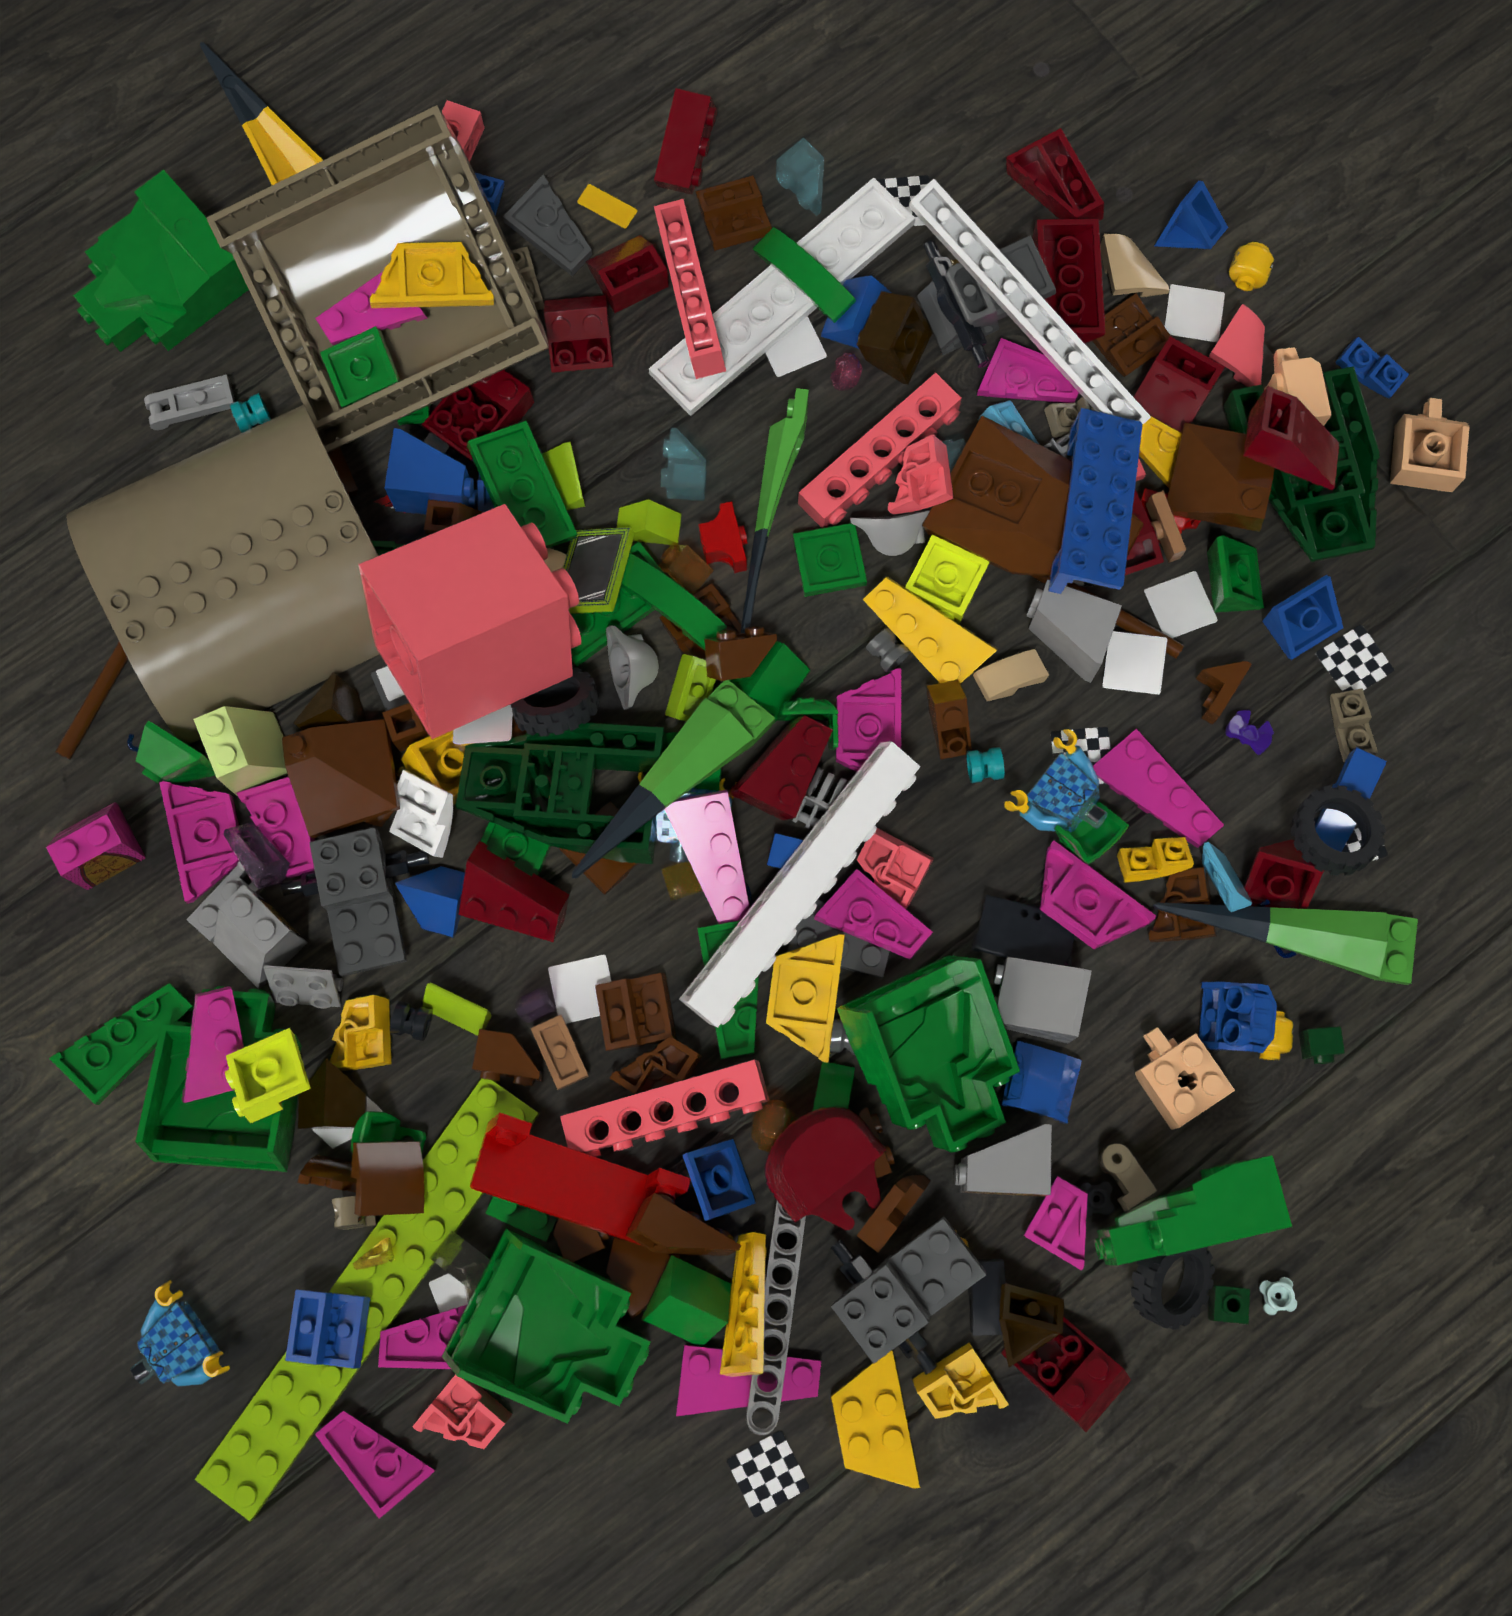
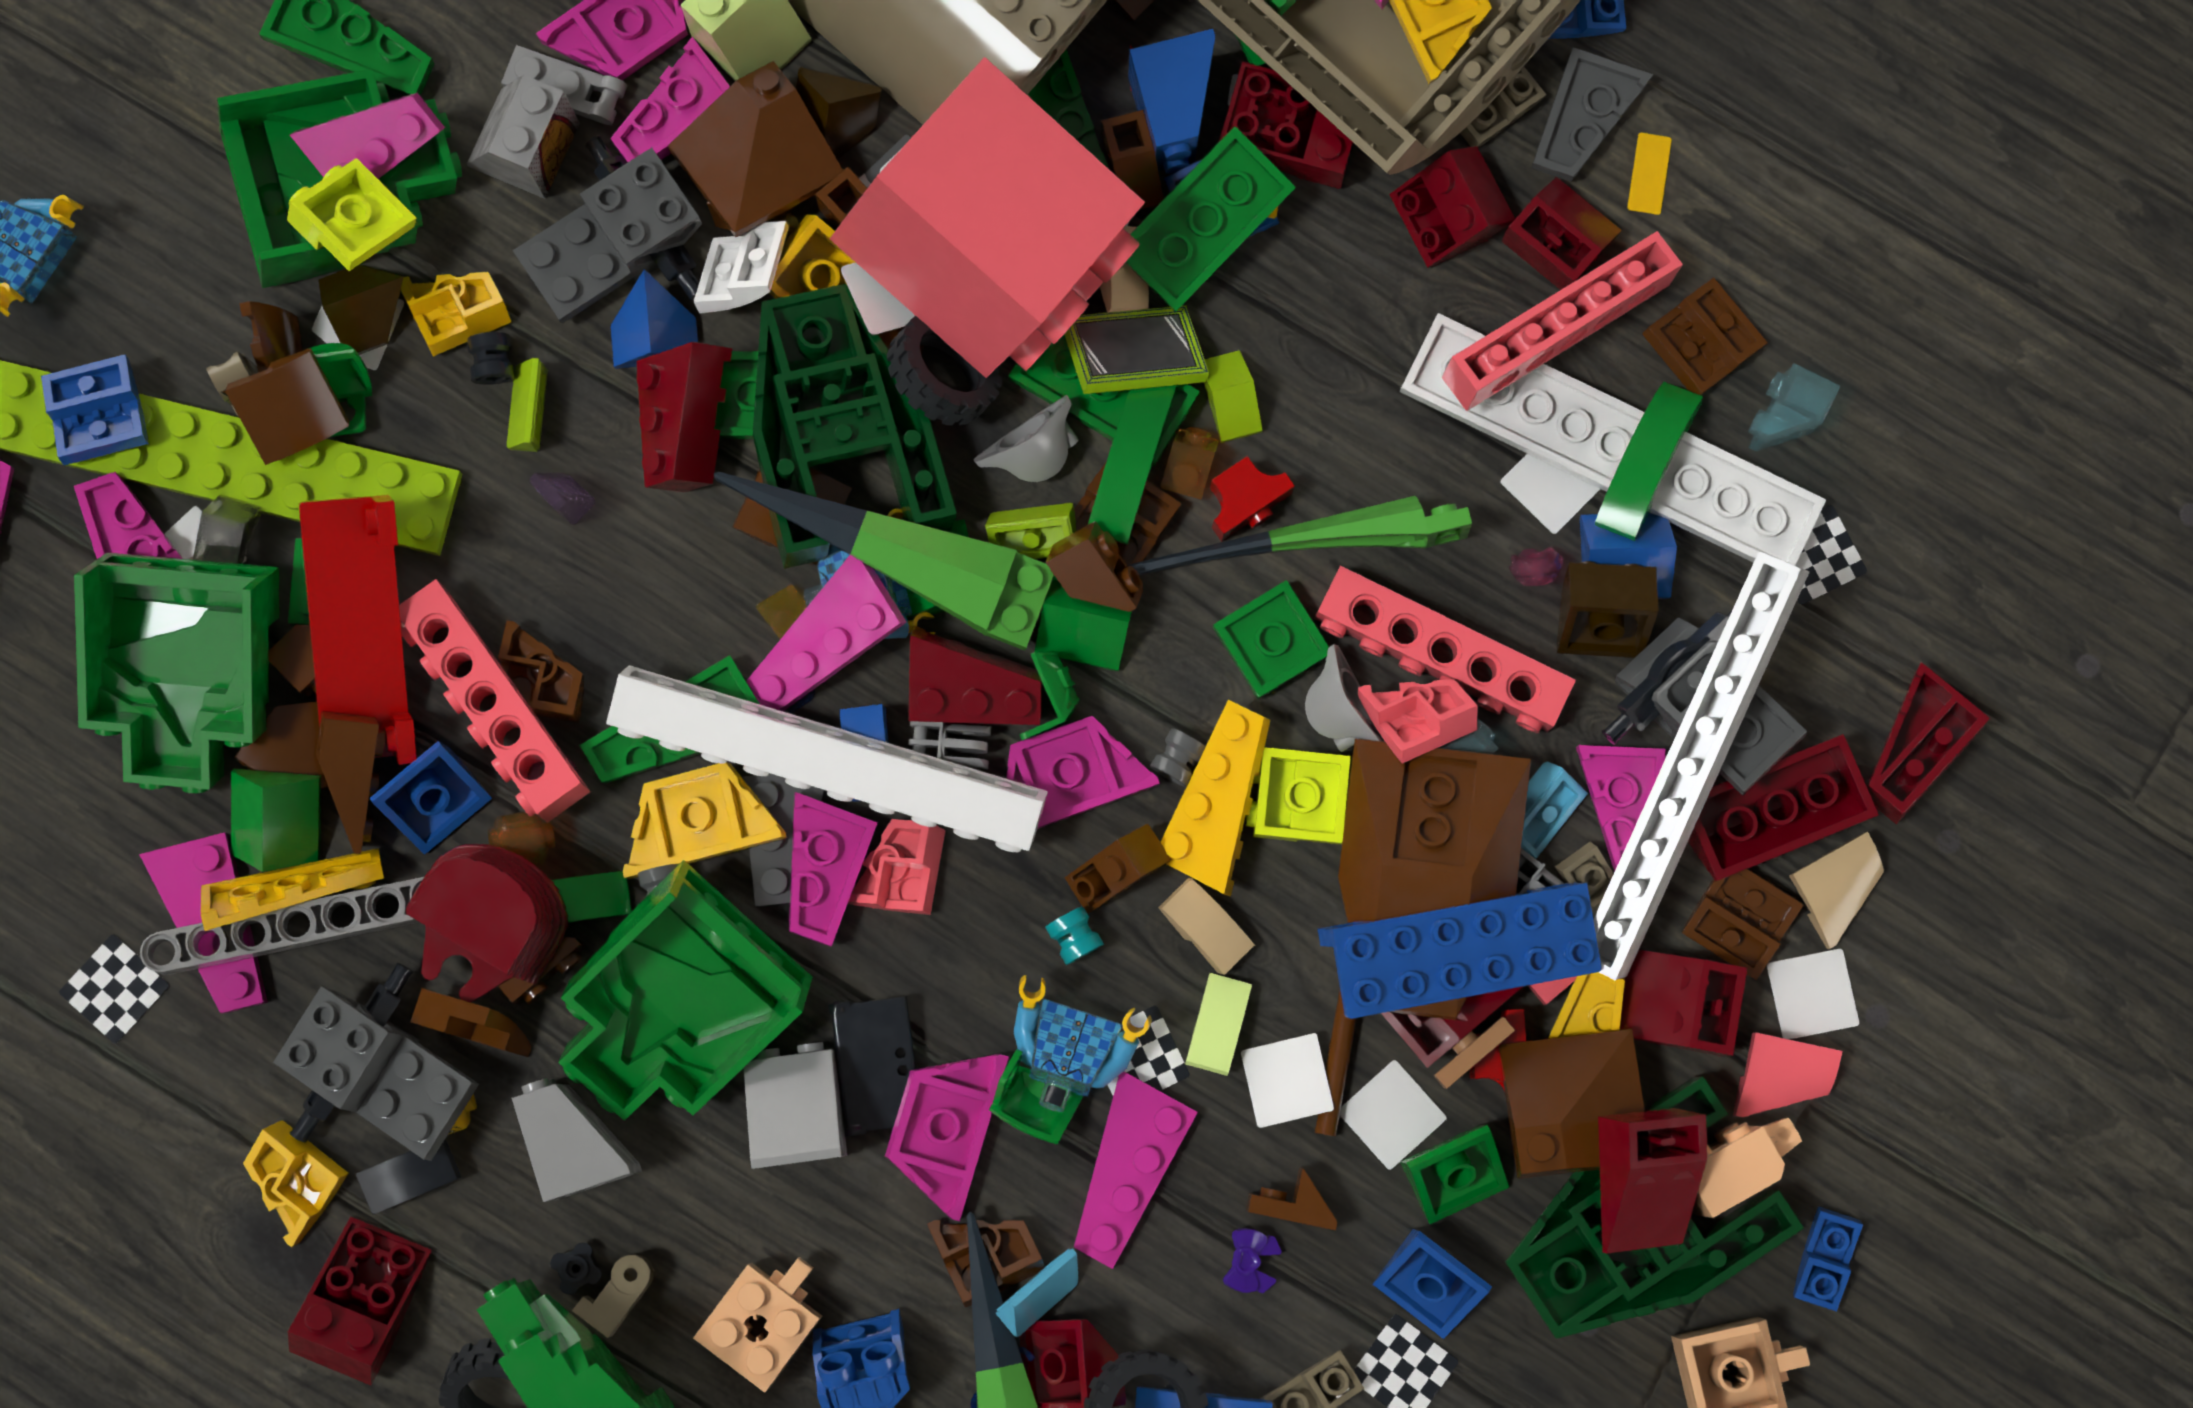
camera: 65 degrees right, 5 degrees up
clear purple slope [223,822,290,889] -> none
light grey hinge [264,965,343,1009] -> none
clear yellow slope [353,1238,394,1270] -> none
coral slope [412,1374,512,1449] -> none
reddish brown slope [472,1029,543,1086] -> none
medium nougat plate [531,1015,589,1090] -> none
lime slope [542,442,585,510] -> none
white sticker [548,955,612,1024] -> none
reddish brown slope [595,973,677,1051] -> none
dark red wedge [654,88,717,195] -> none
clear light blue slope [661,428,707,501] -> none
yellow wing [831,1350,920,1489] -> none
dark brown slope [999,1284,1064,1367] -> none
blue slope [1001,1041,1082,1124] -> none
dark pink wing [1024,1176,1088,1271] -> none
light grey slope [1026,580,1122,683] -> none
yellow slope [1117,837,1194,883] -> none
blue slope [1154,181,1228,249] -> none
yellow head [1229,242,1274,291] -> none
none -> yellowish green slope [1185,973,1252,1076]

